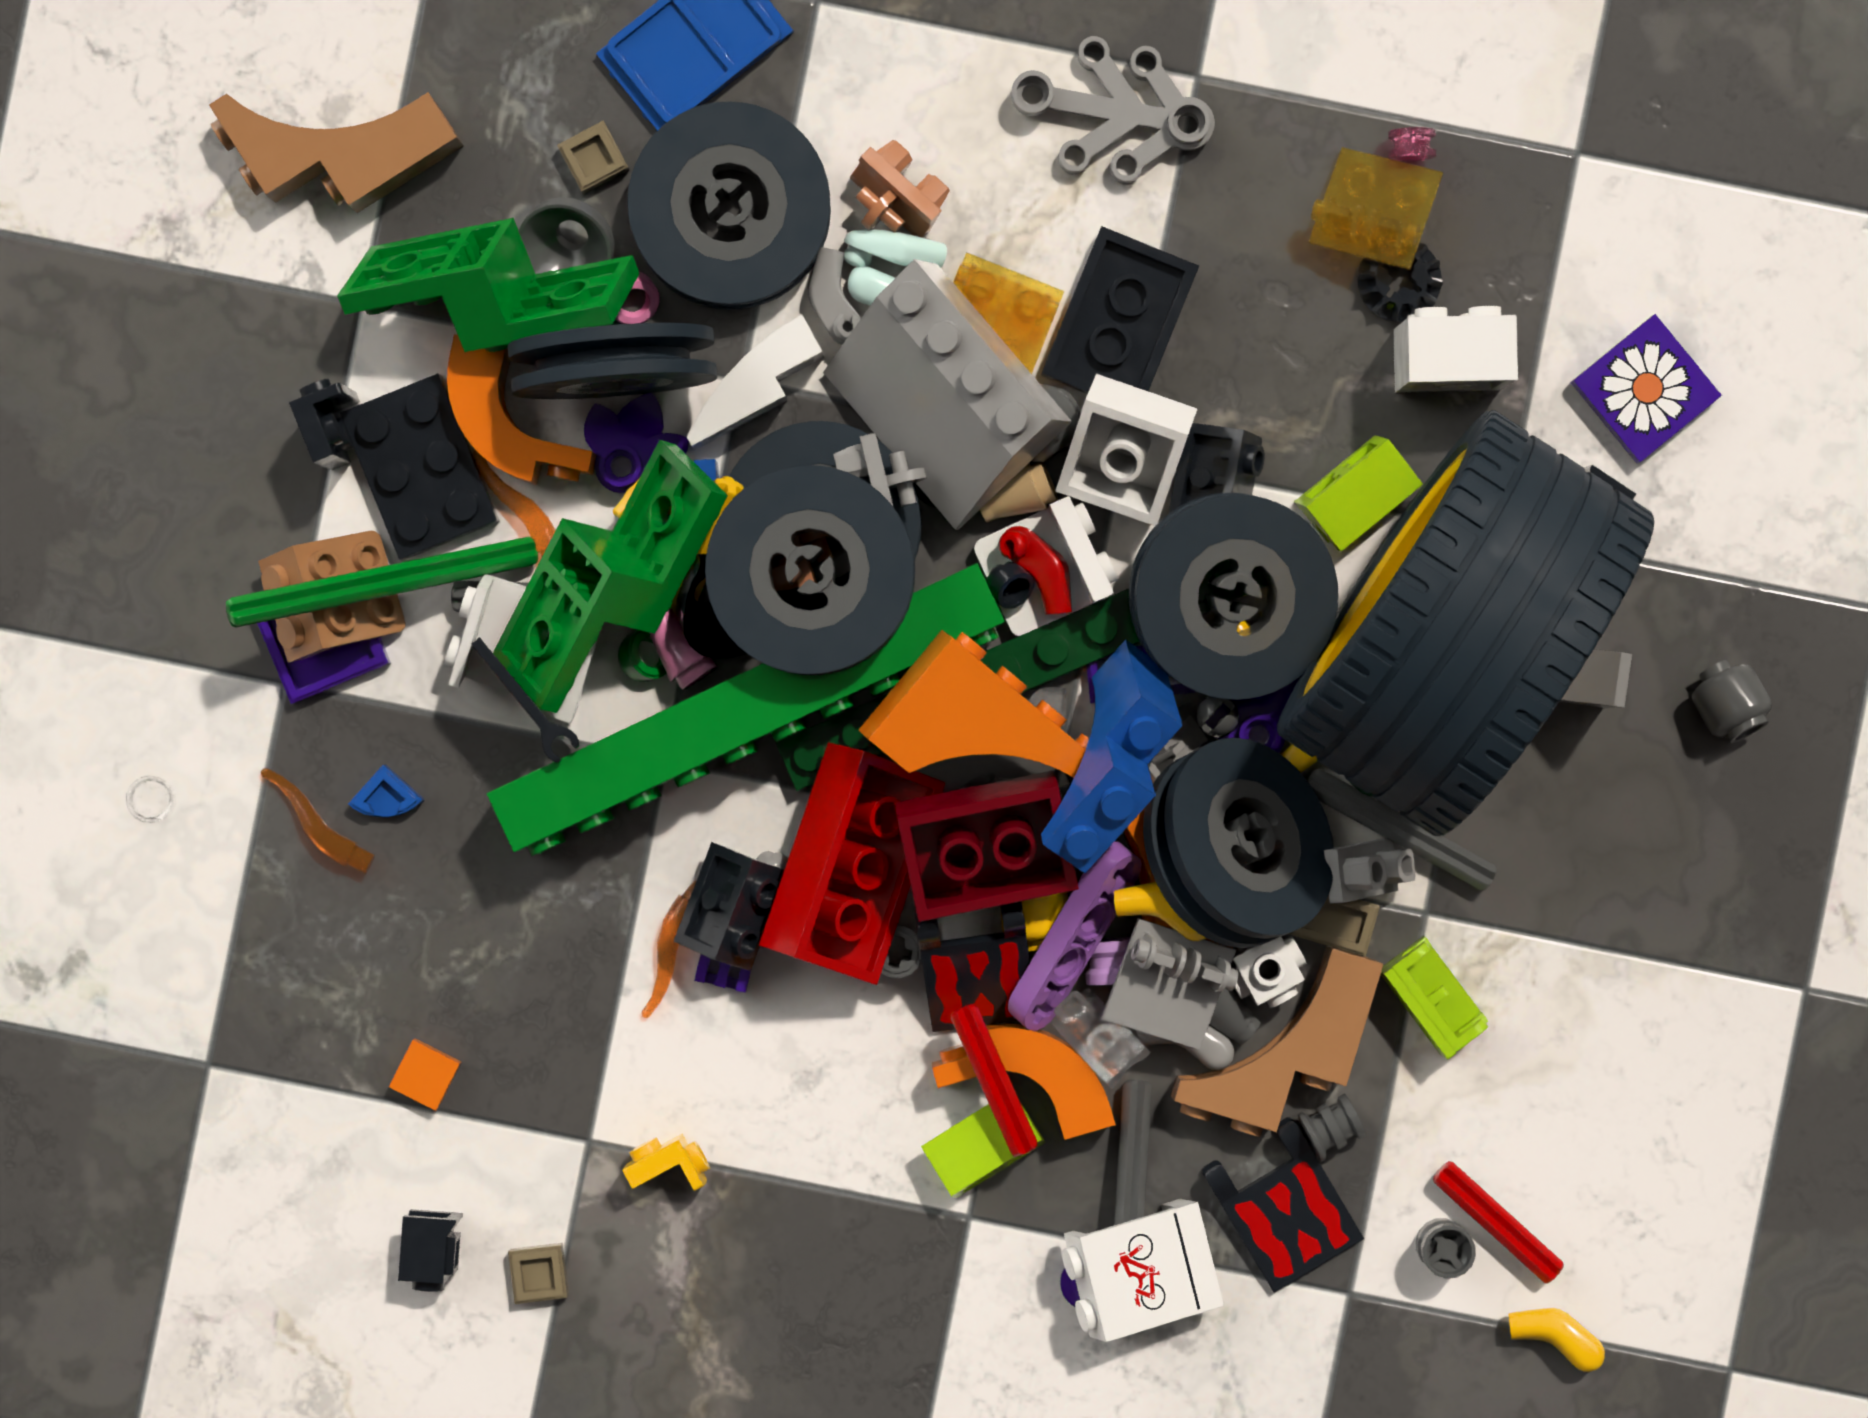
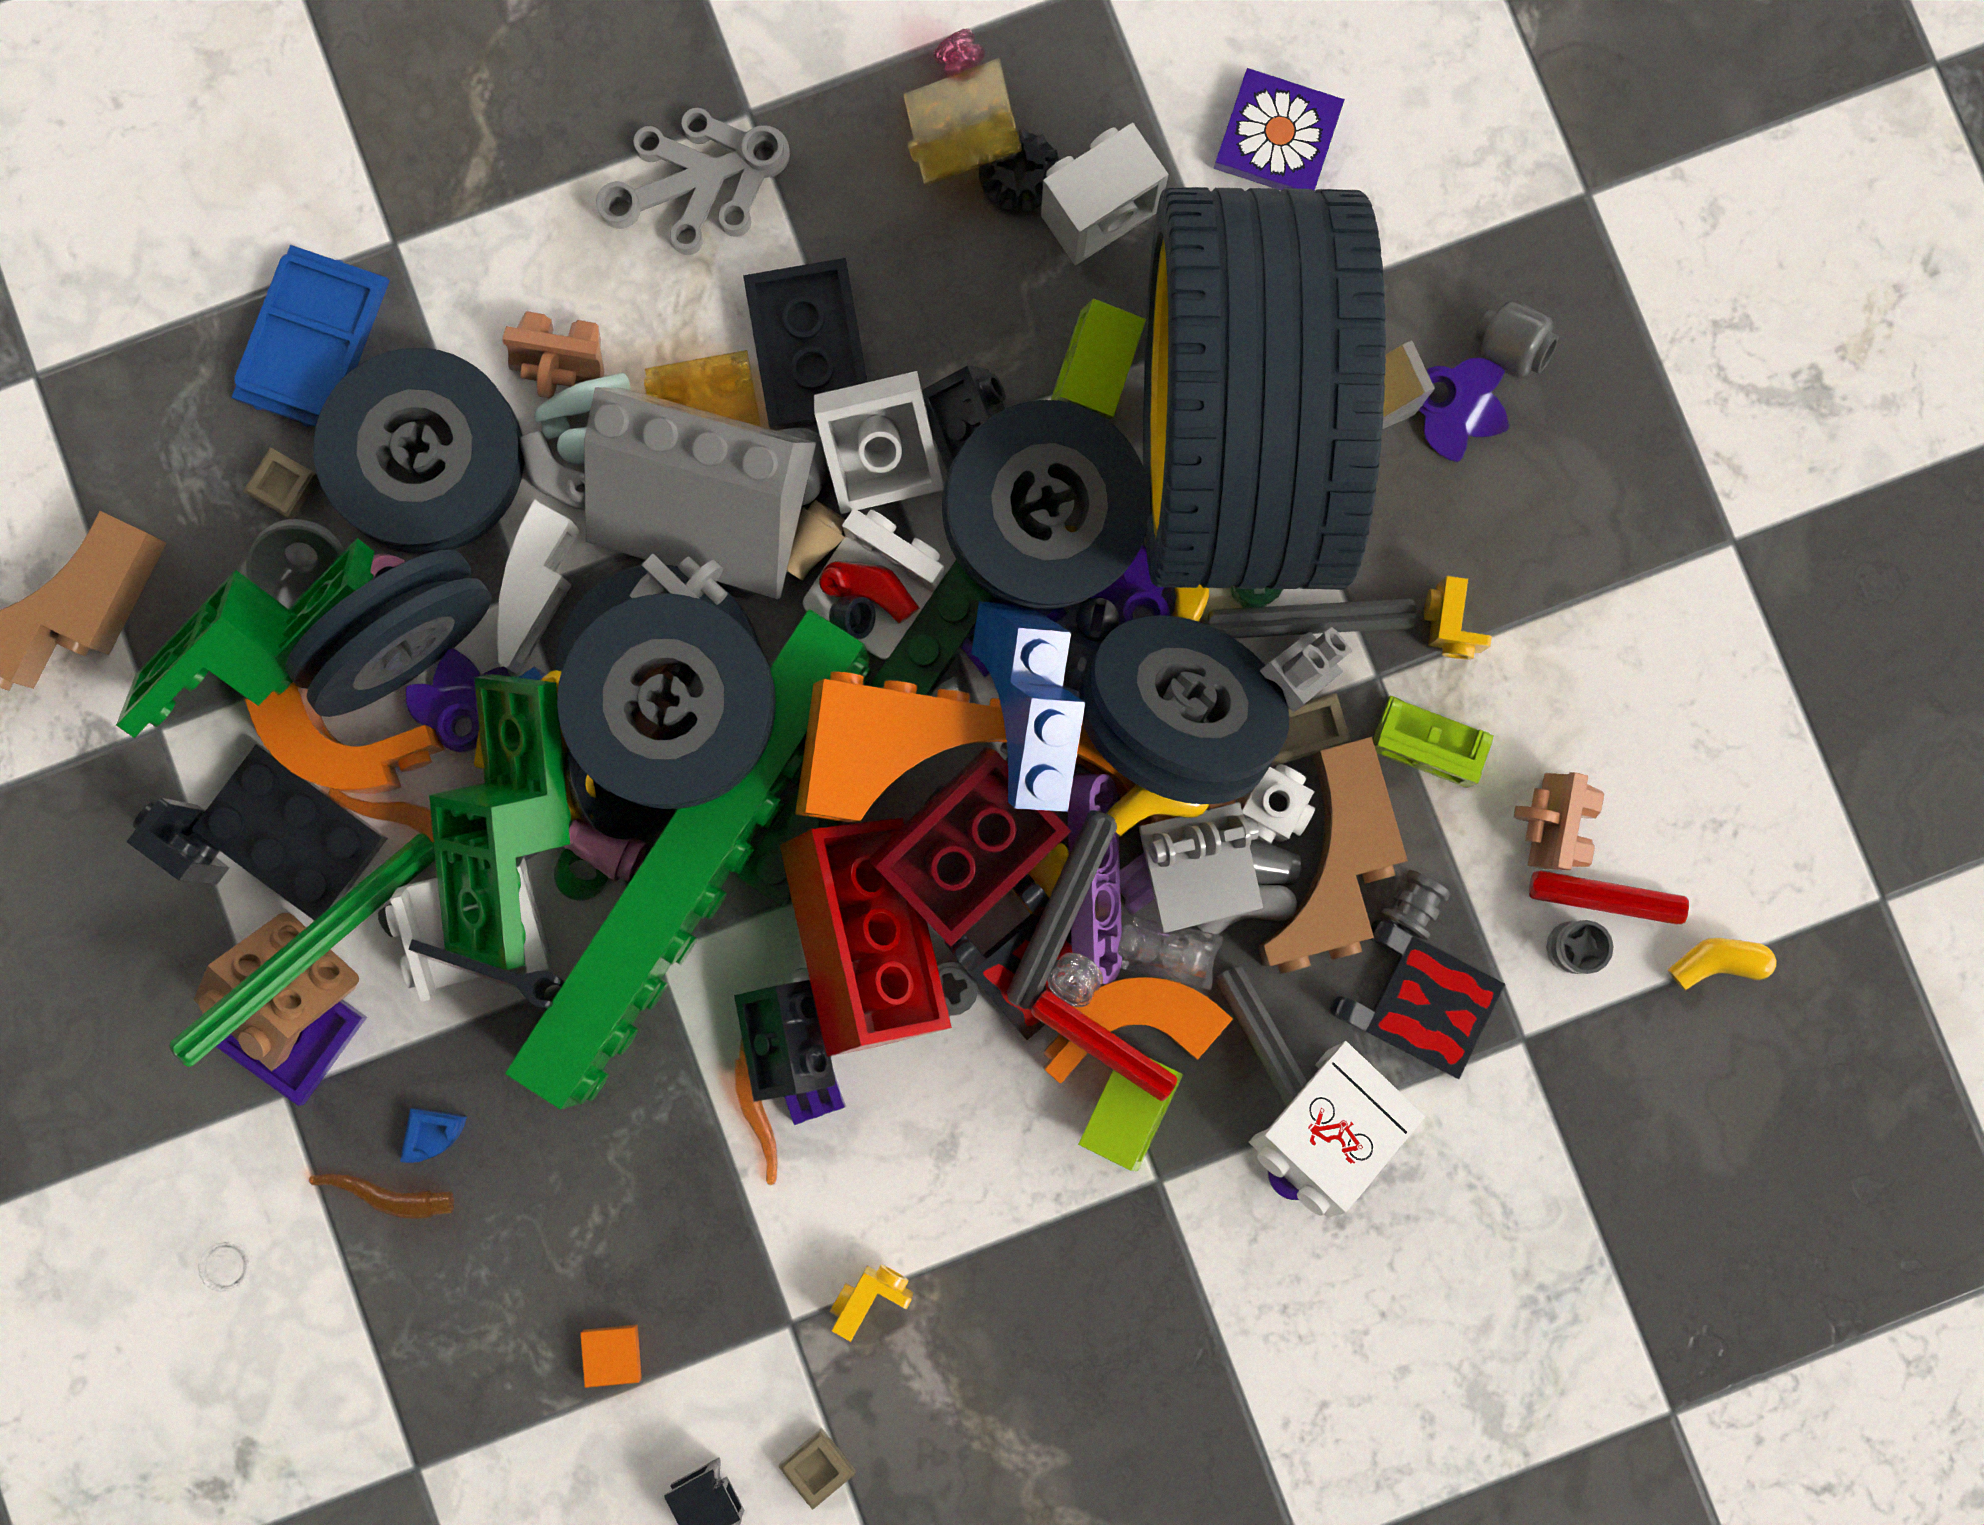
camera: 40 degrees left, 5 degrees down
none -> dark grey axle [1007,810,1117,1010]
none -> clear bush [1047,953,1103,1007]
none -> dark purple plate [1419,358,1510,462]
none -> yellow bracket [1424,576,1492,660]
none -> nougat hips [1513,772,1604,870]

